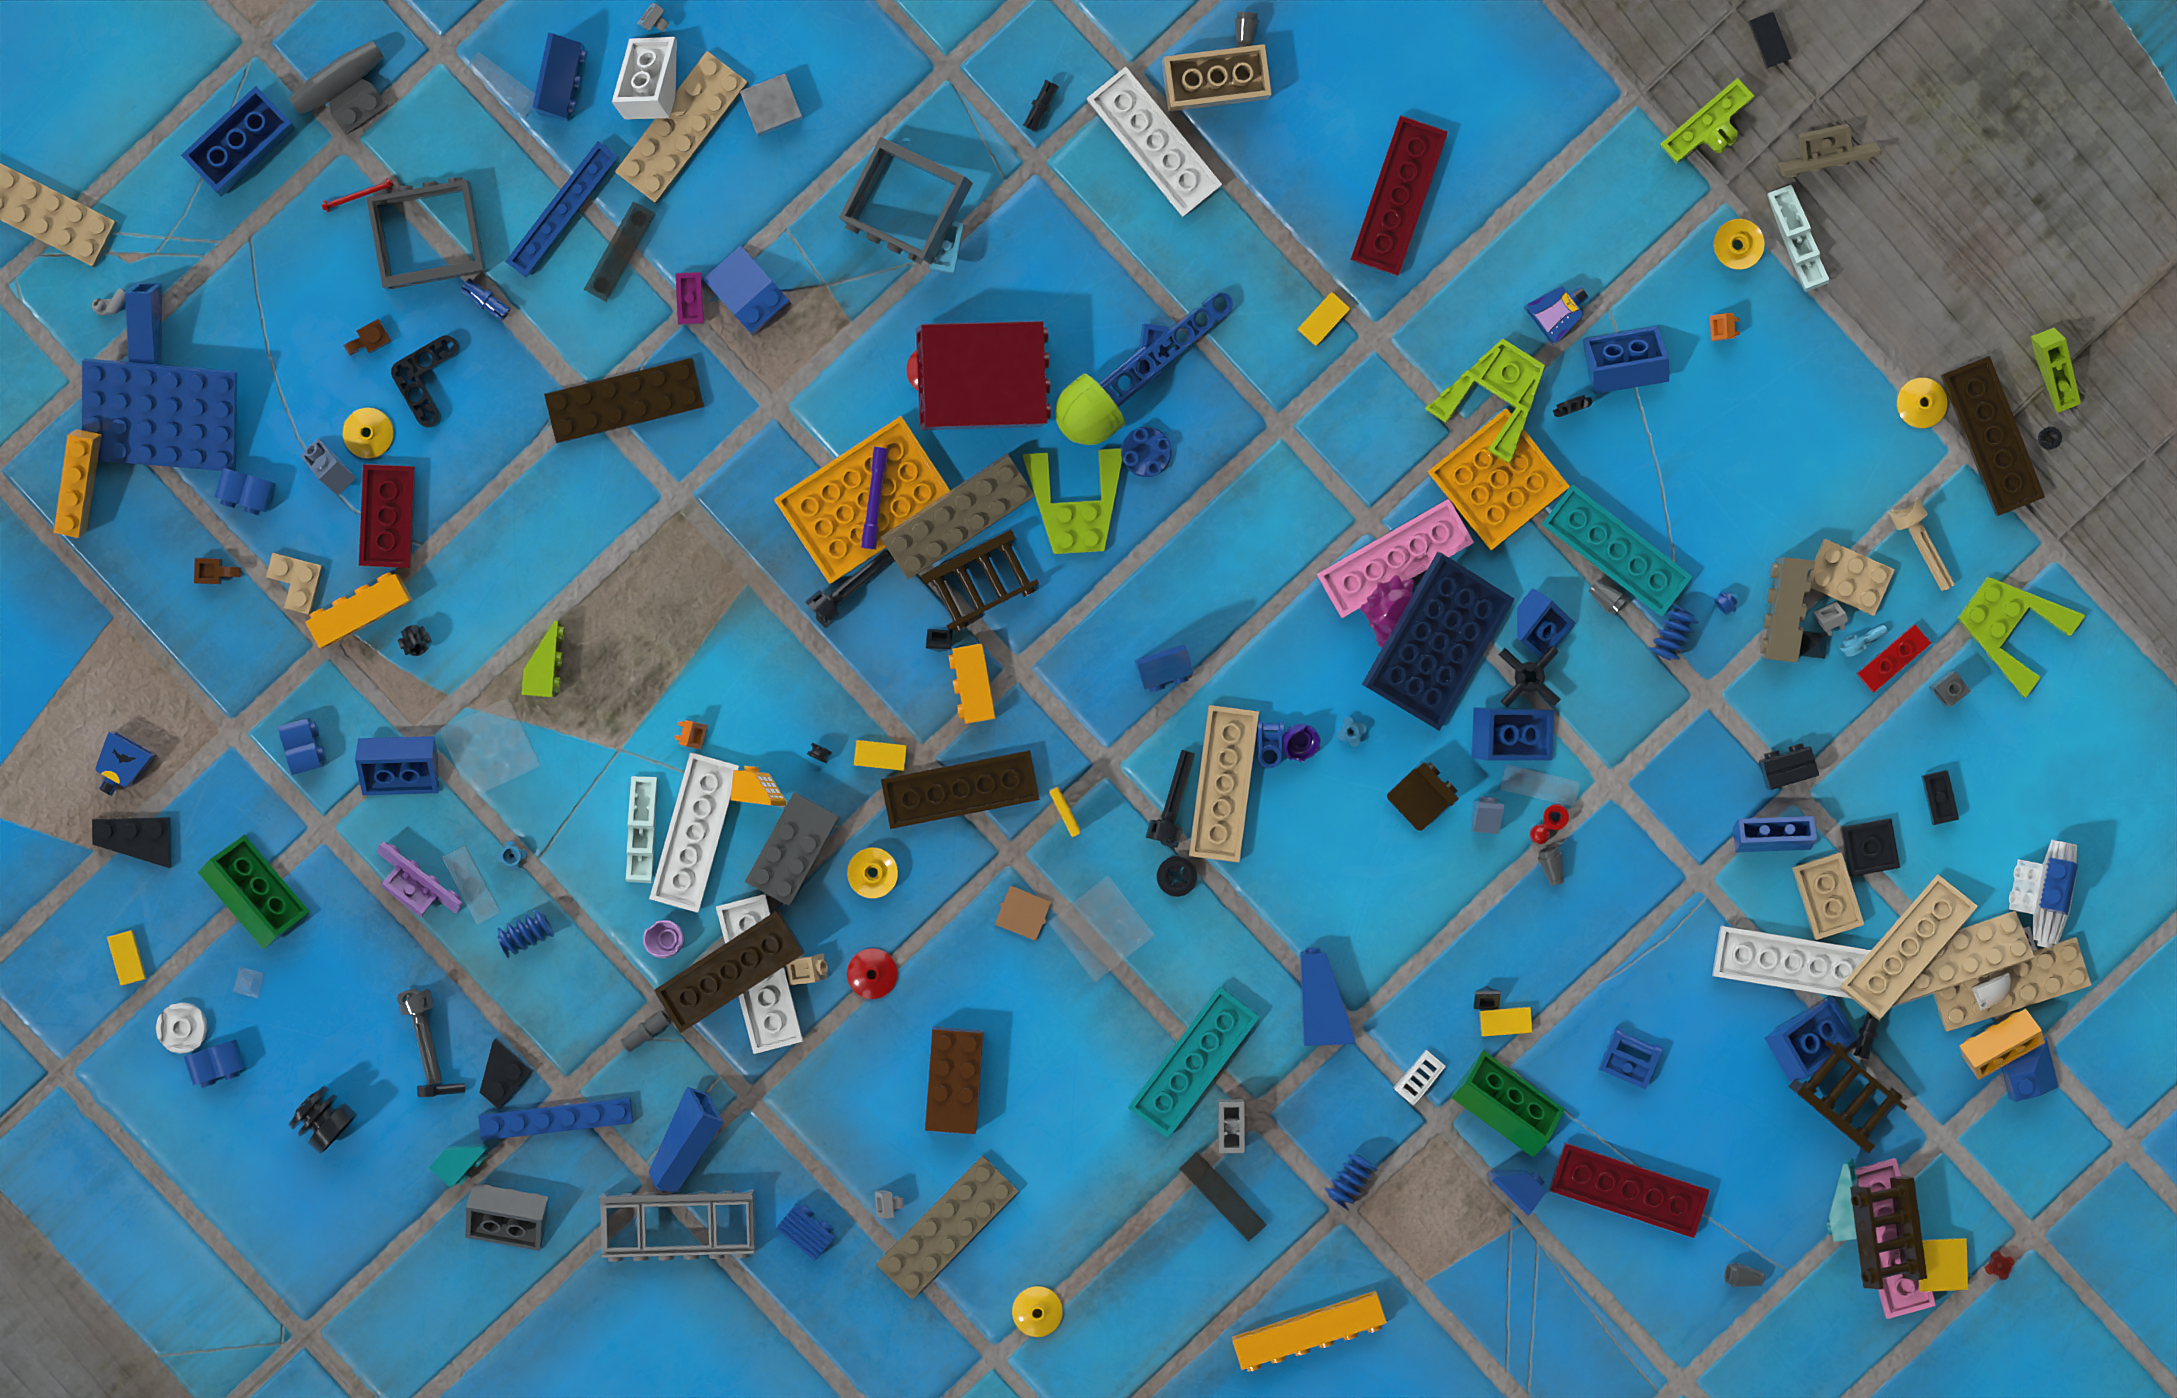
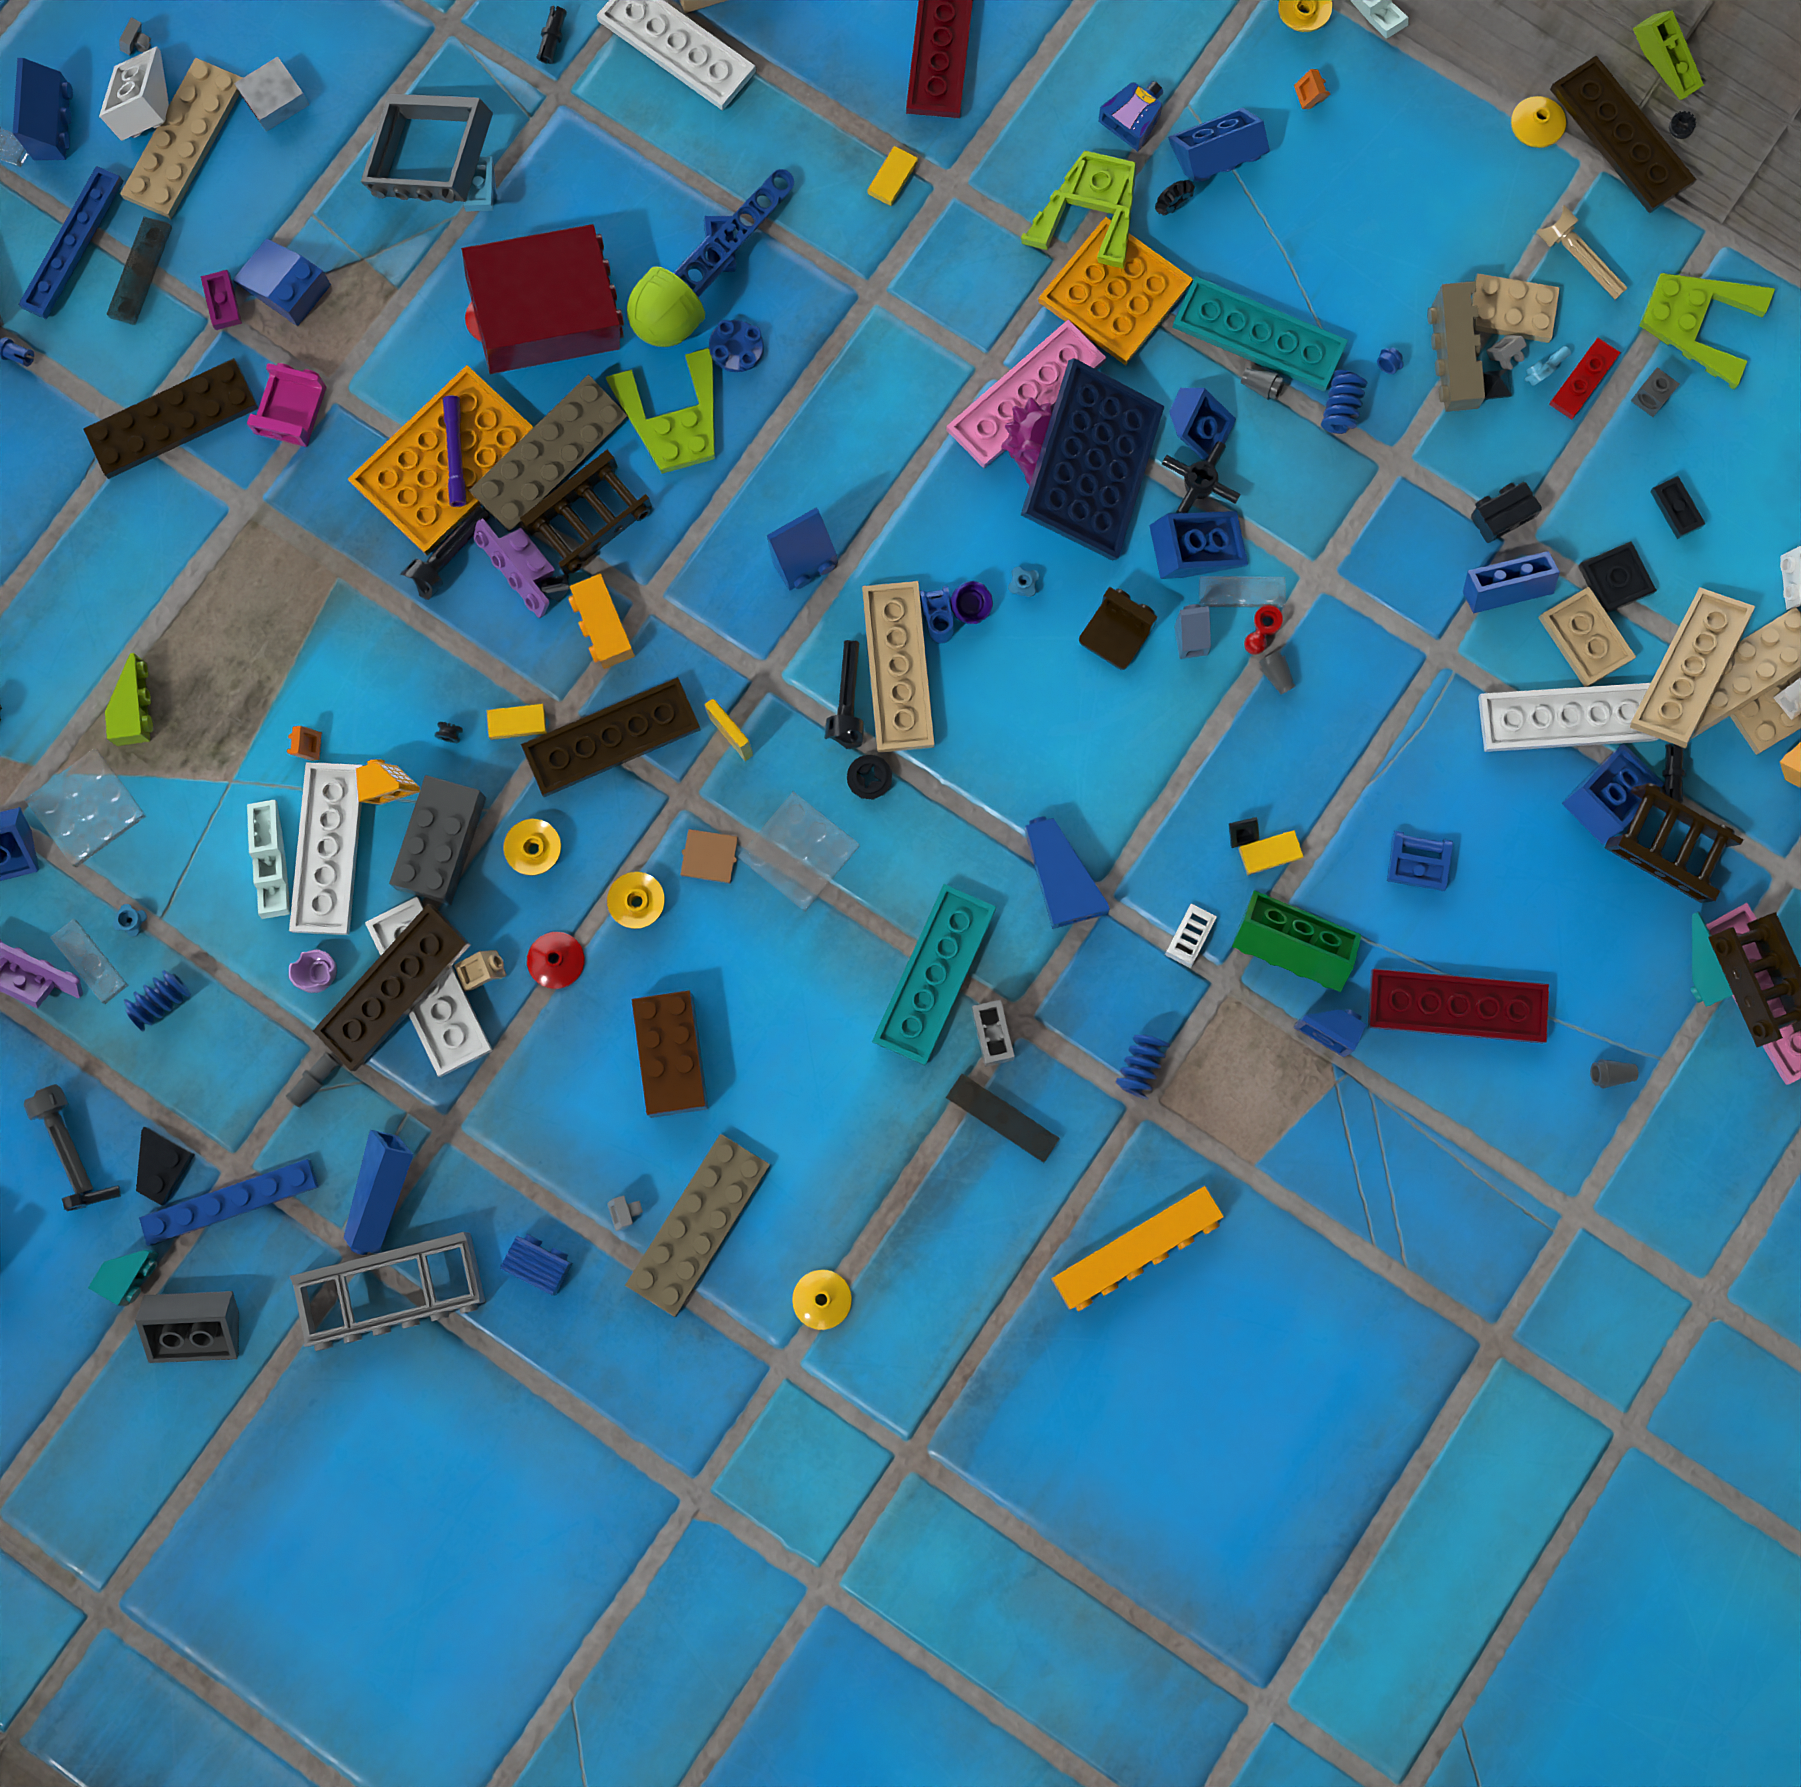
camera: 10 degrees left, 10 degrees down
none -> dark pink panel [247,363,327,447]
none -> medium lavender bracket [473,519,555,618]
none -> yellow dish [607,872,665,929]

